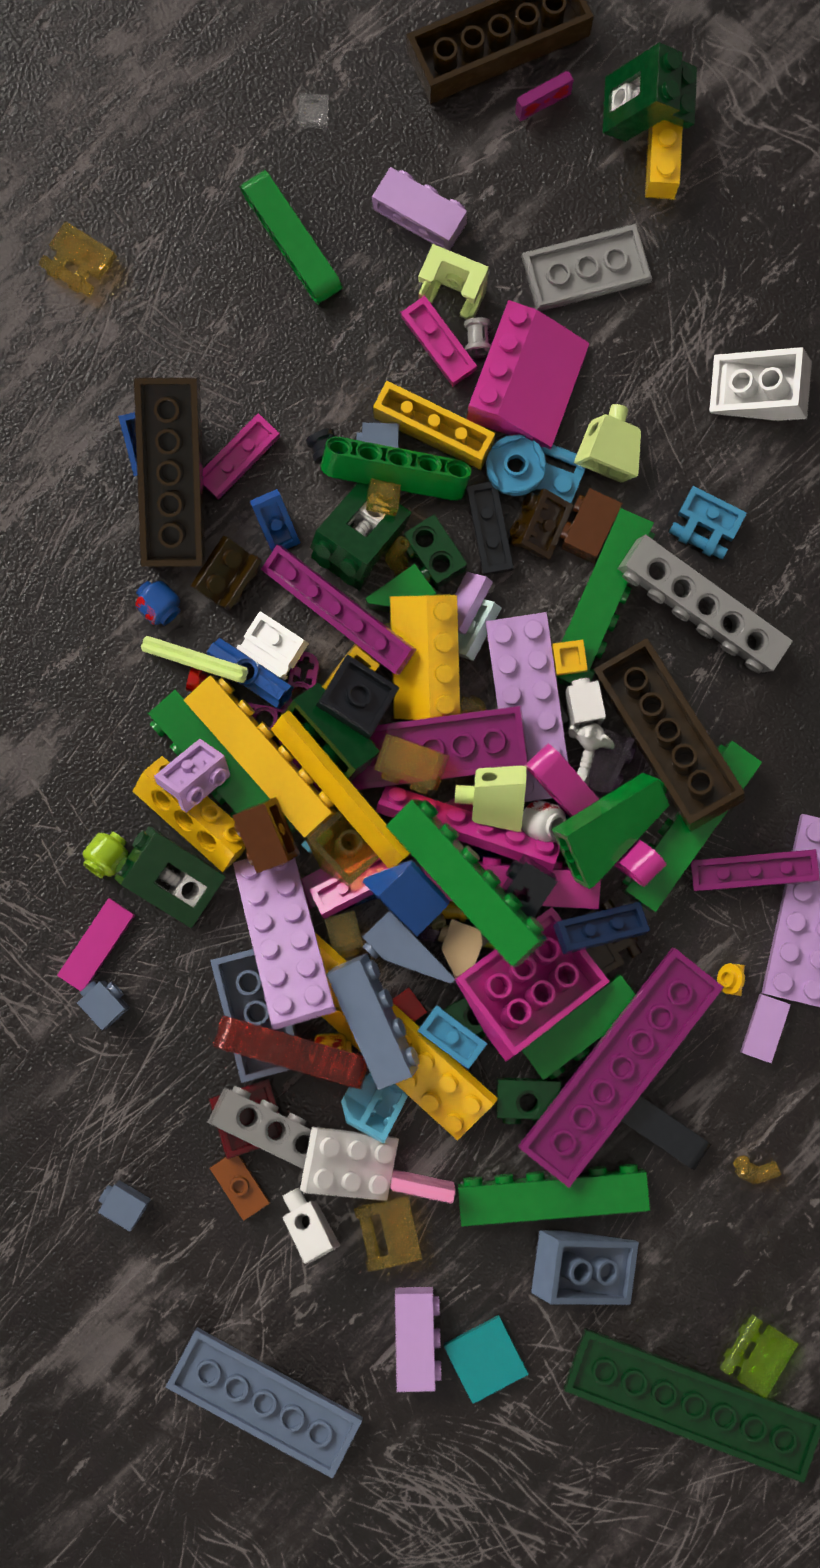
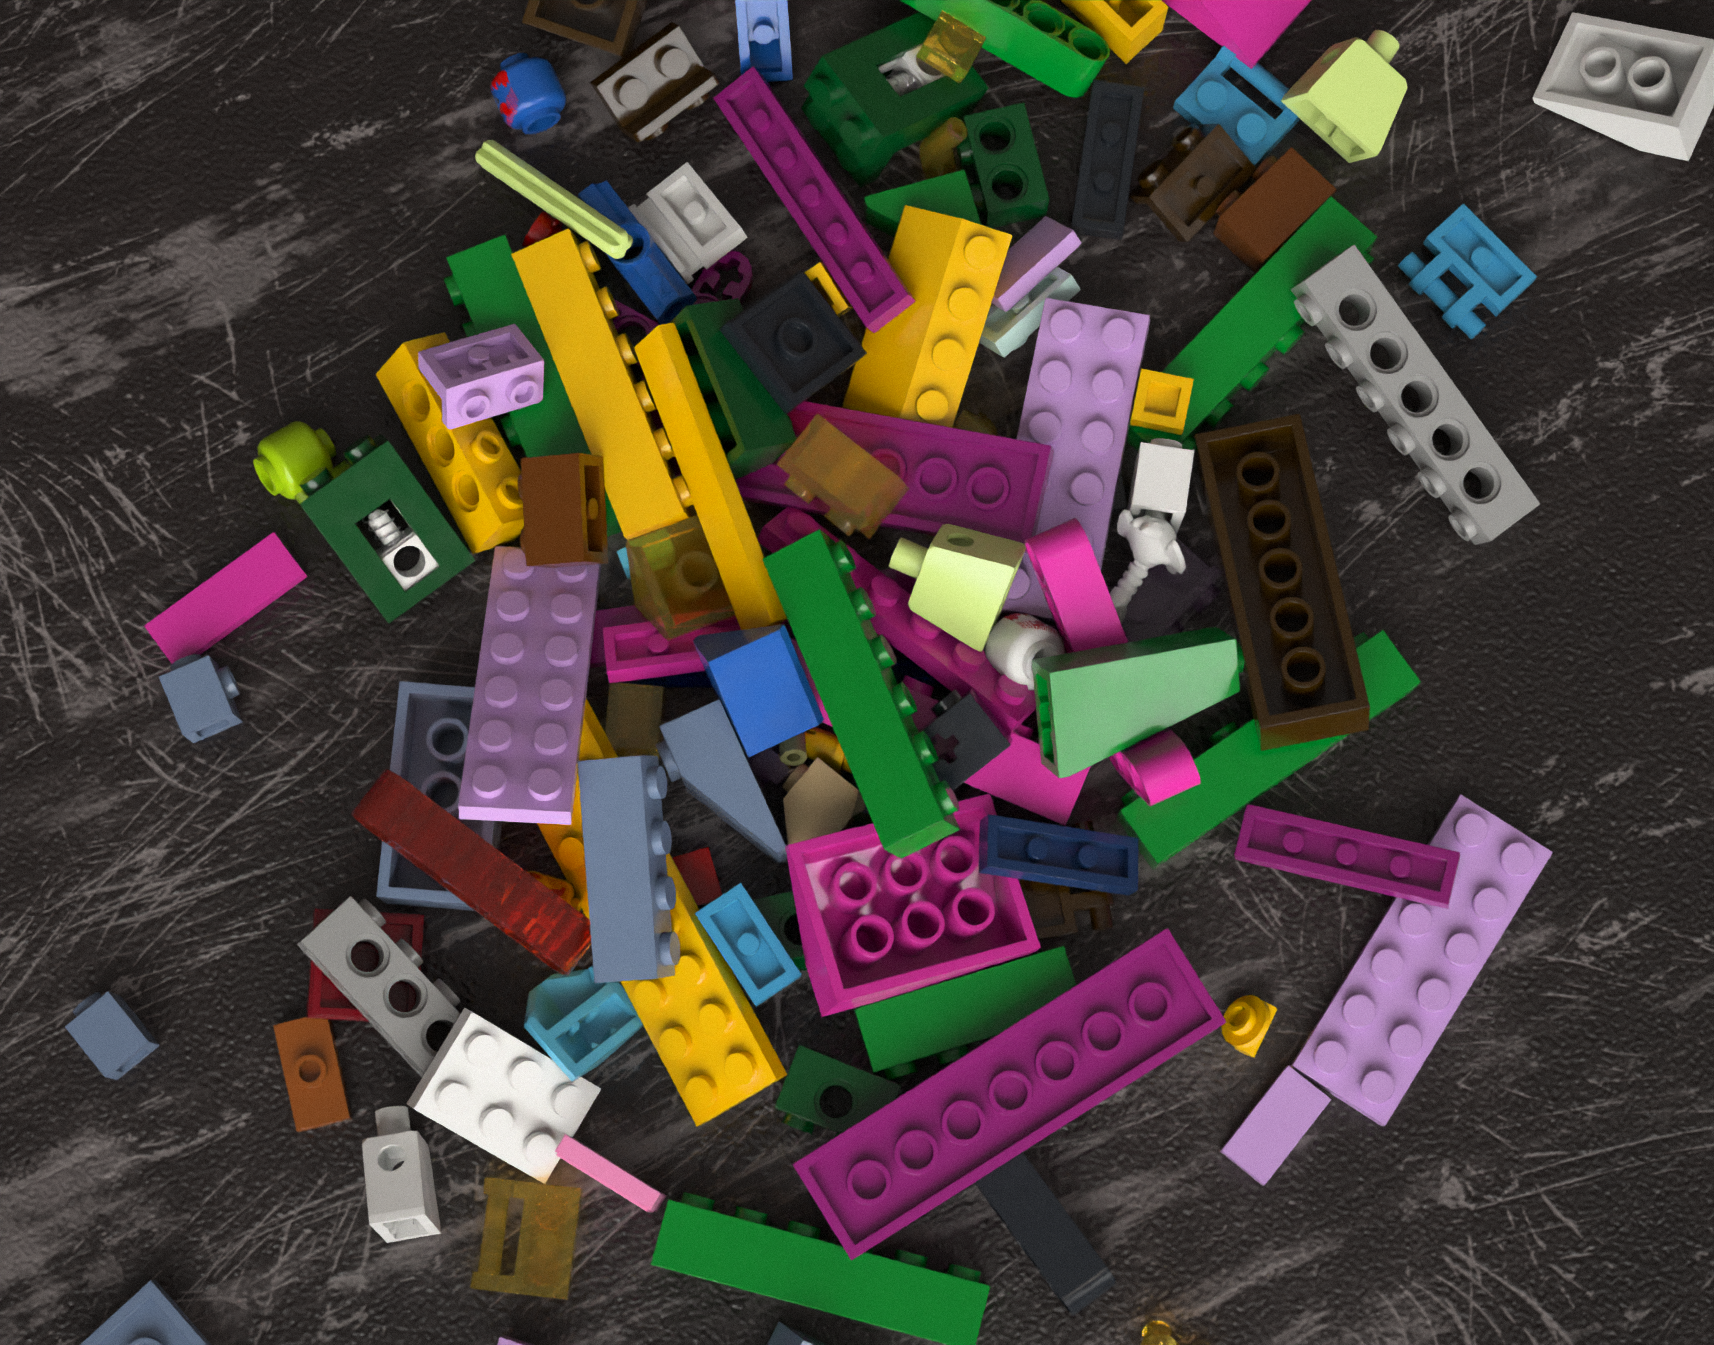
camera: 15 degrees right, 5 degrees down
dark azure tile [486,435,547,496] -> none

